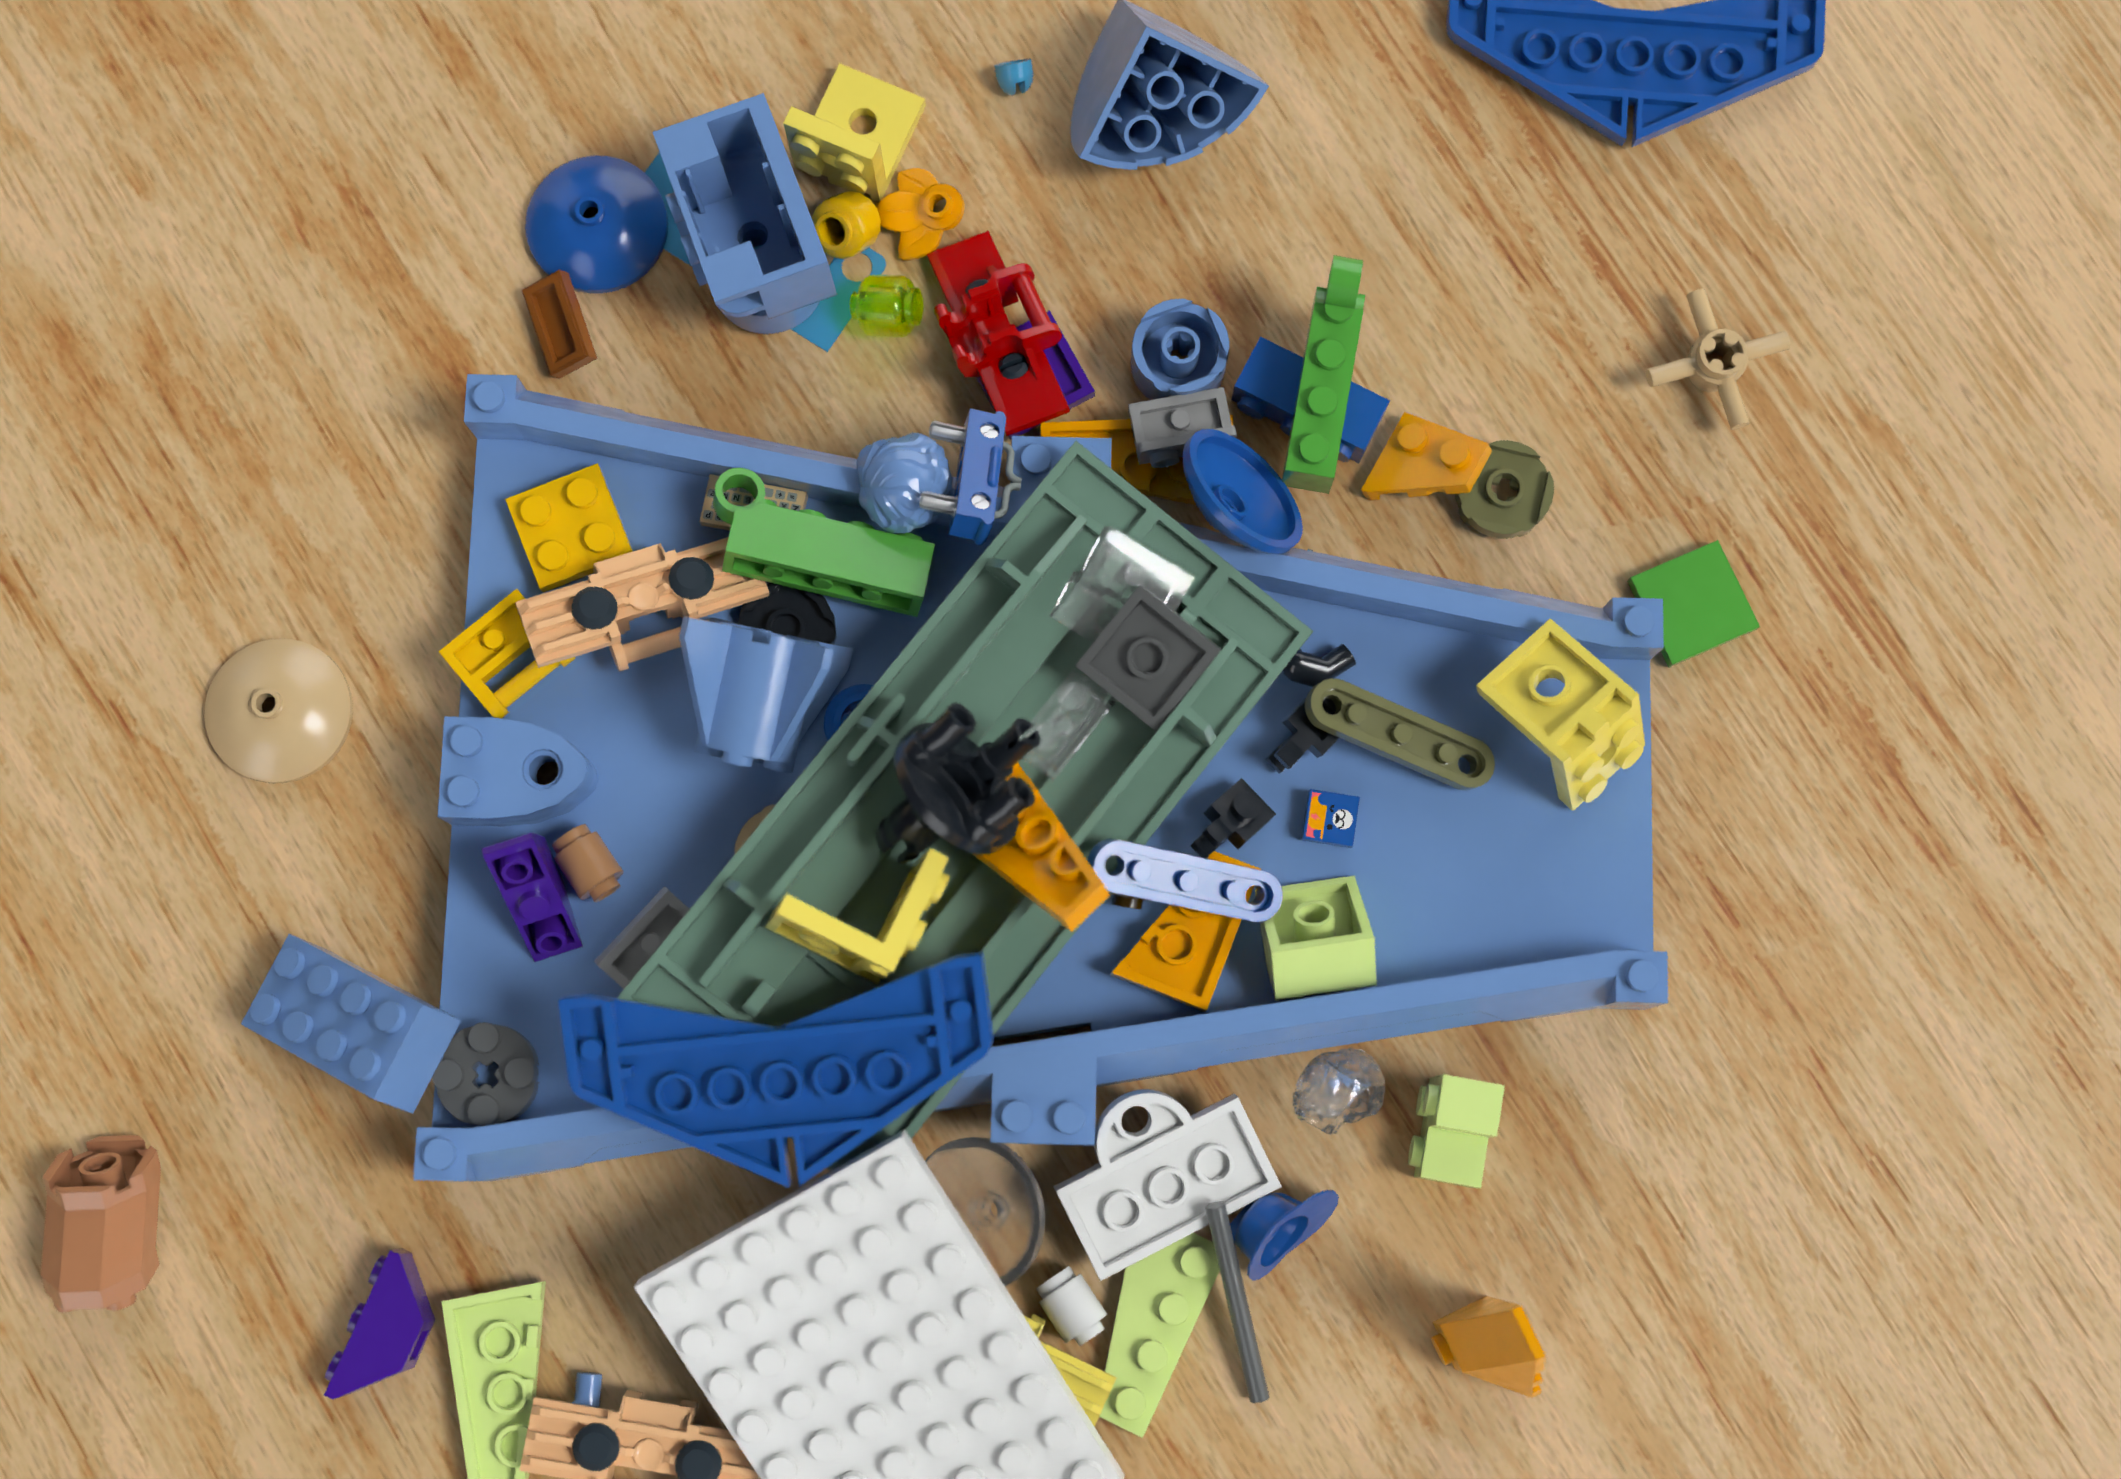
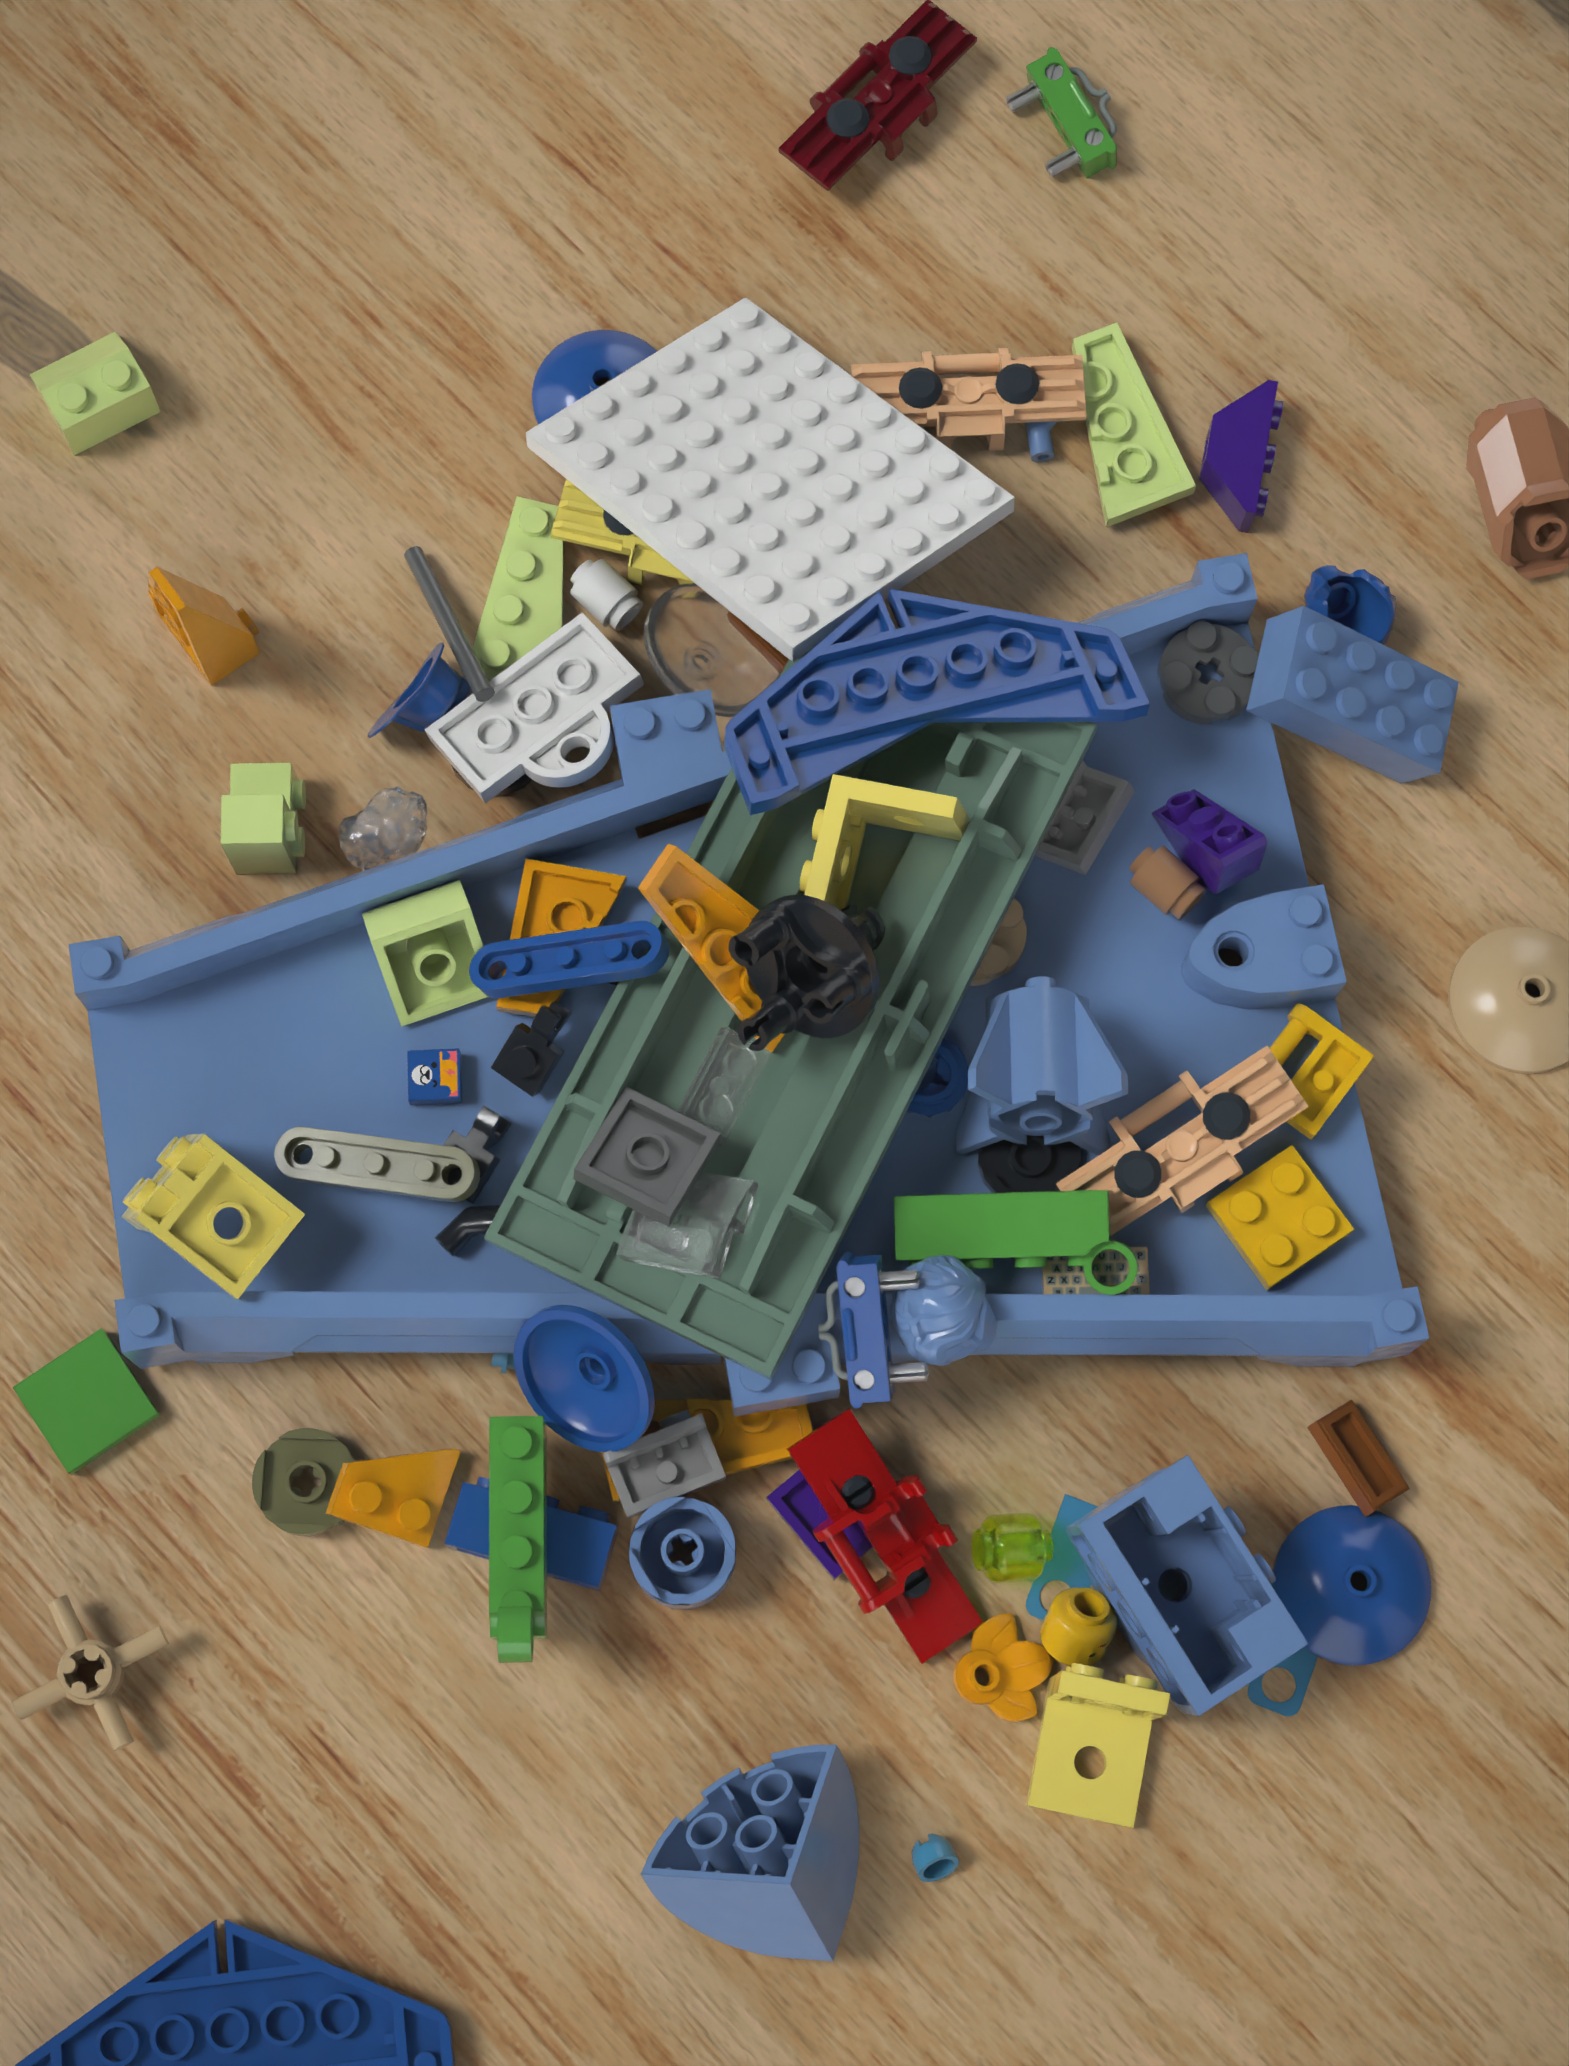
camera: 165 degrees right, 5 degrees down
none -> blue hair [1304,565,1397,645]

